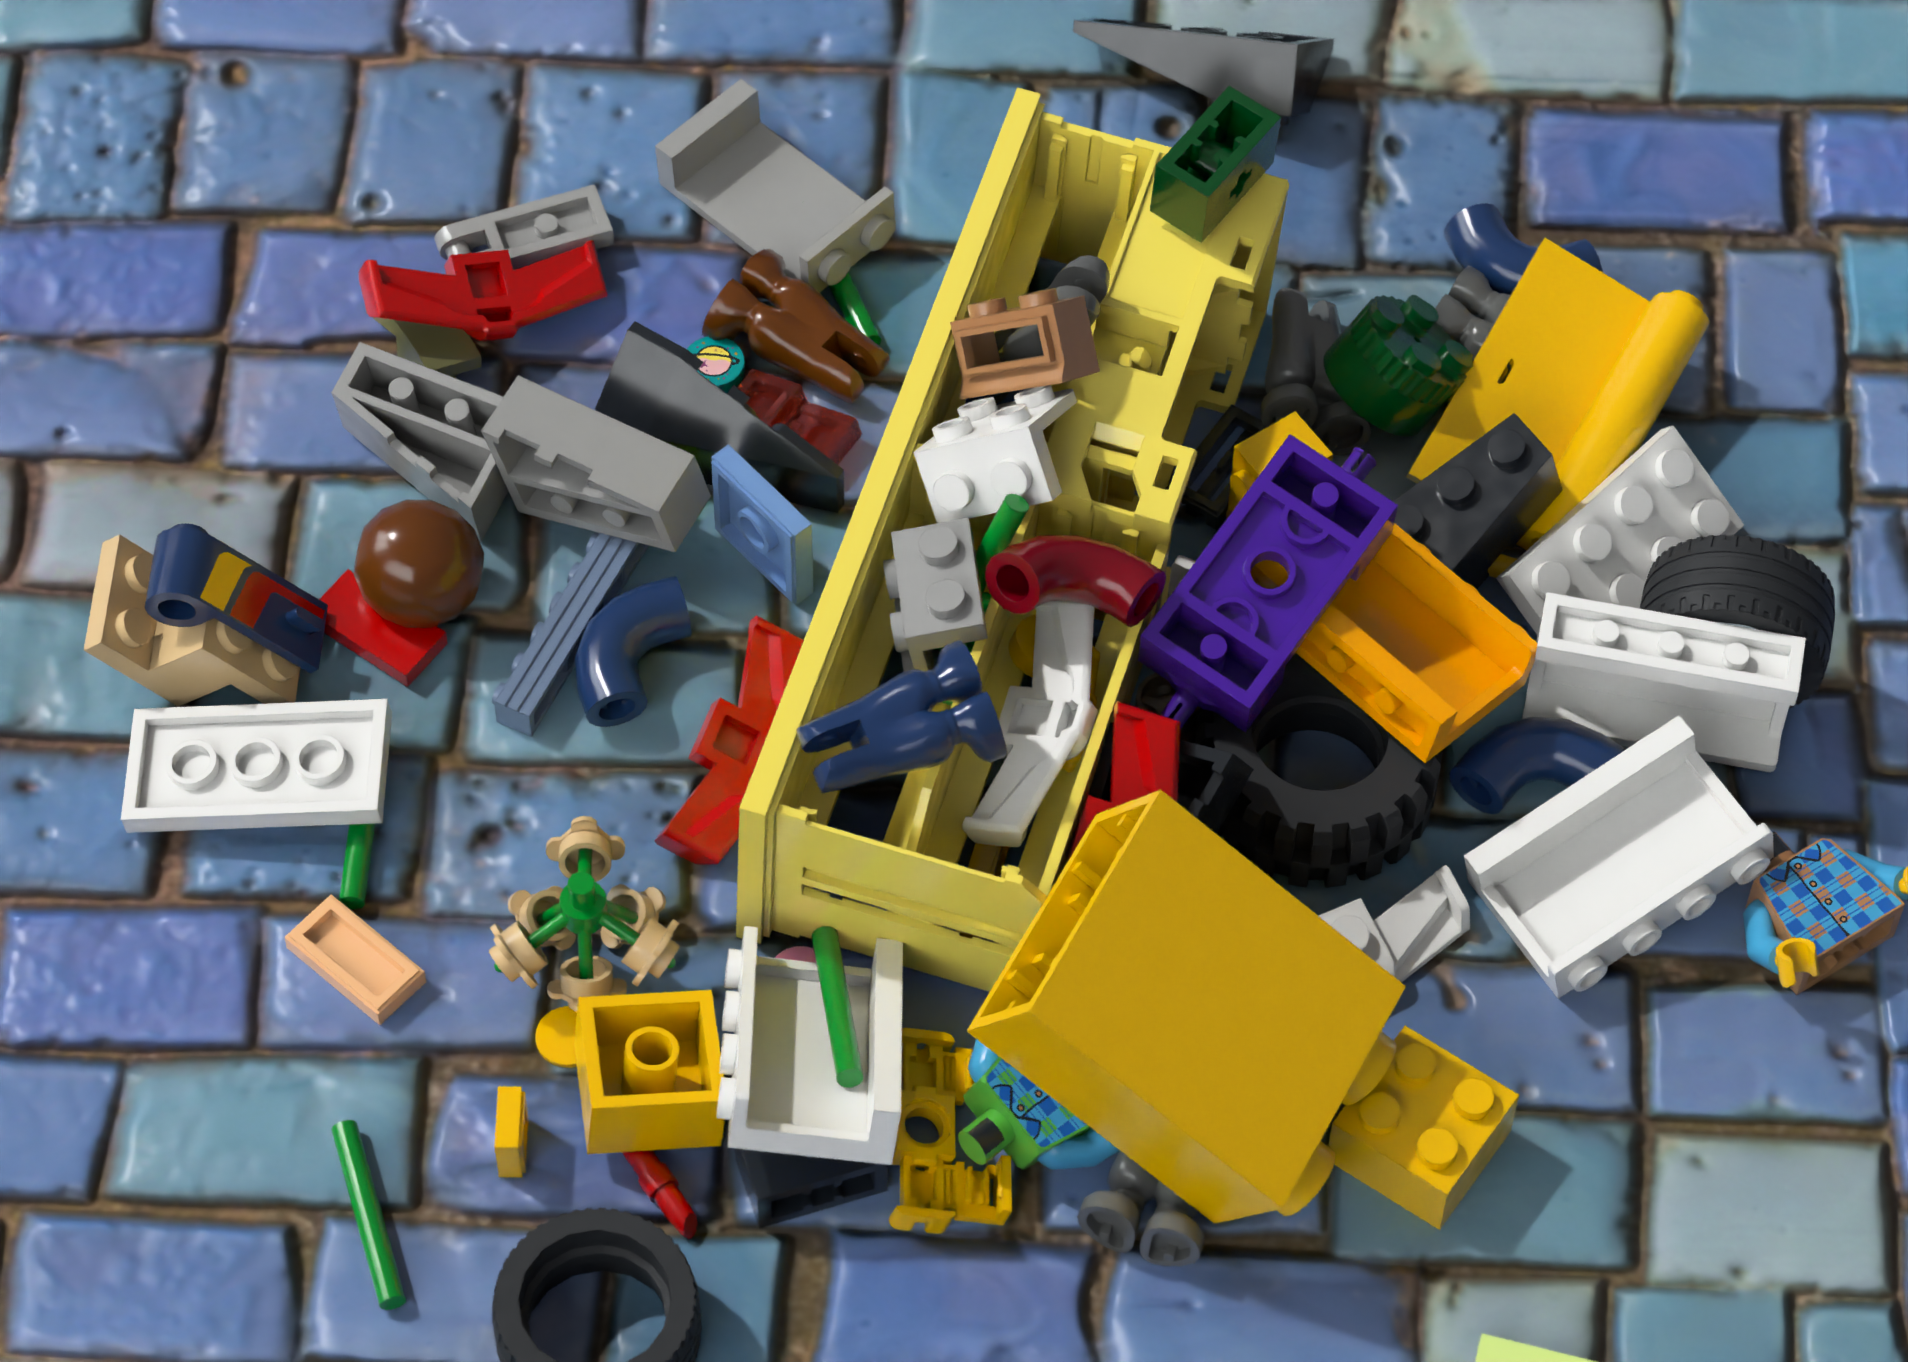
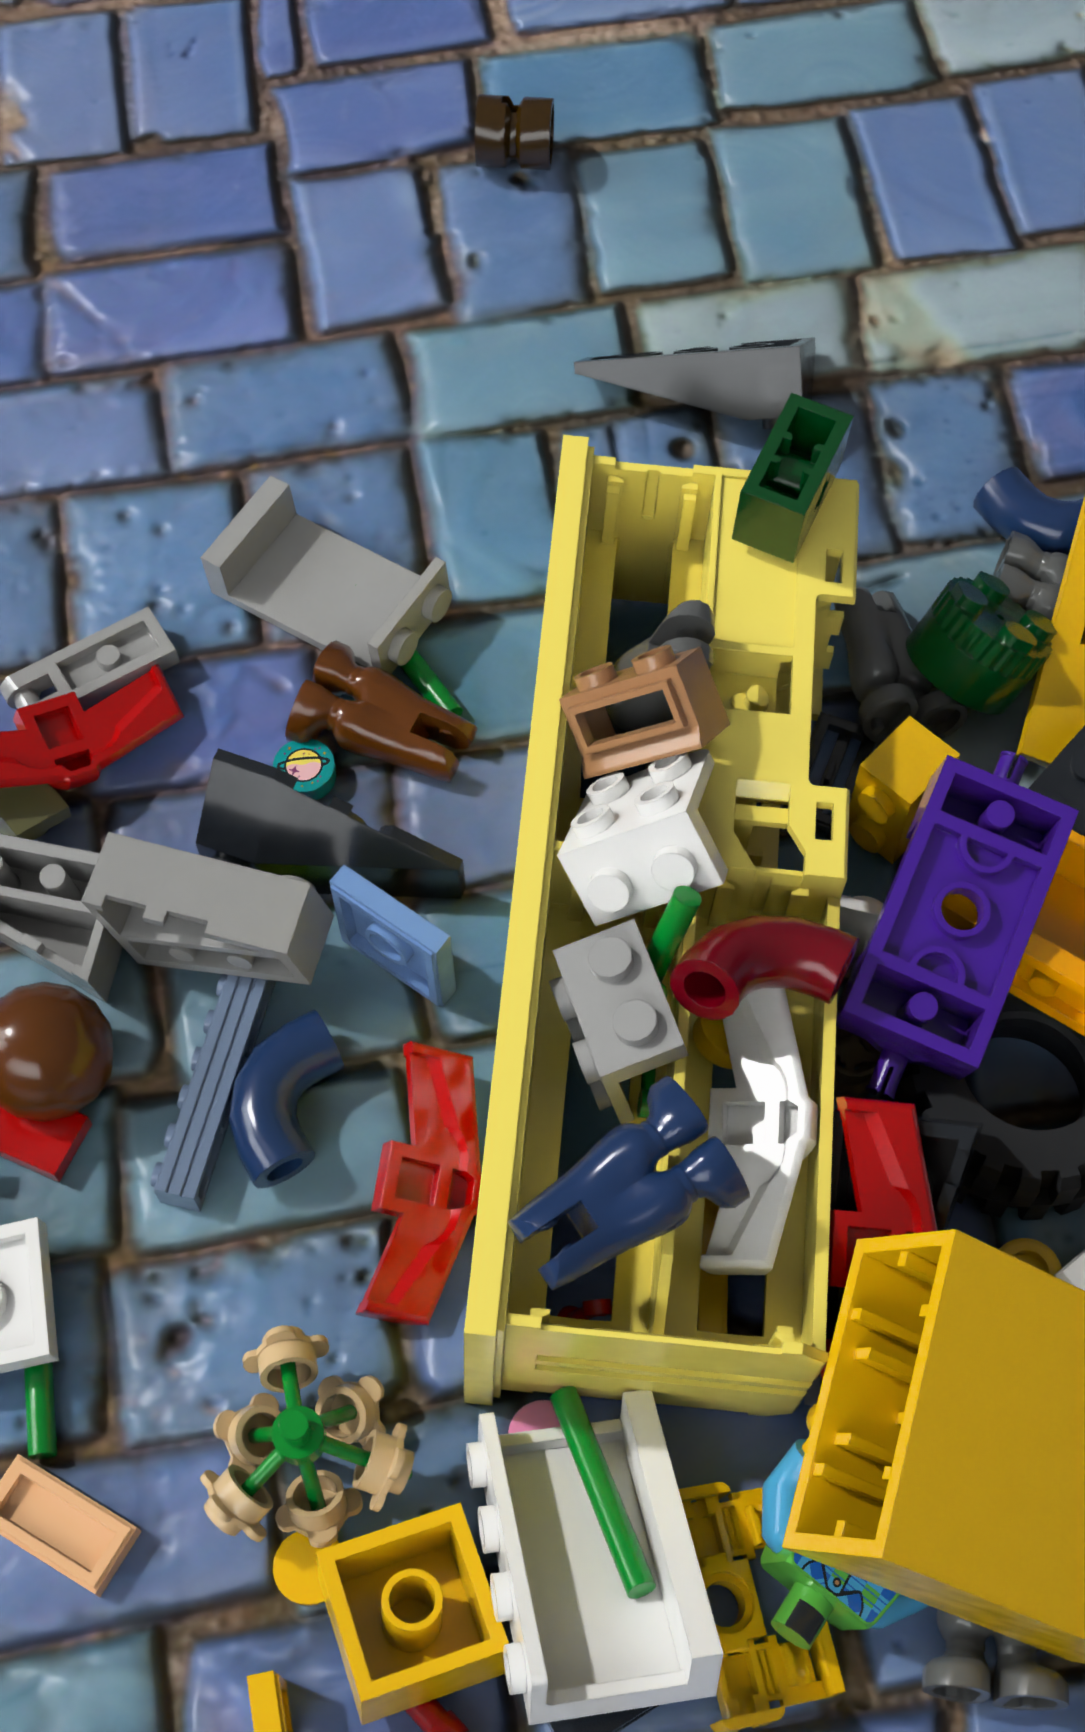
camera: 10 degrees left, 5 degrees up
clear red slope [737,369,862,465] -> none

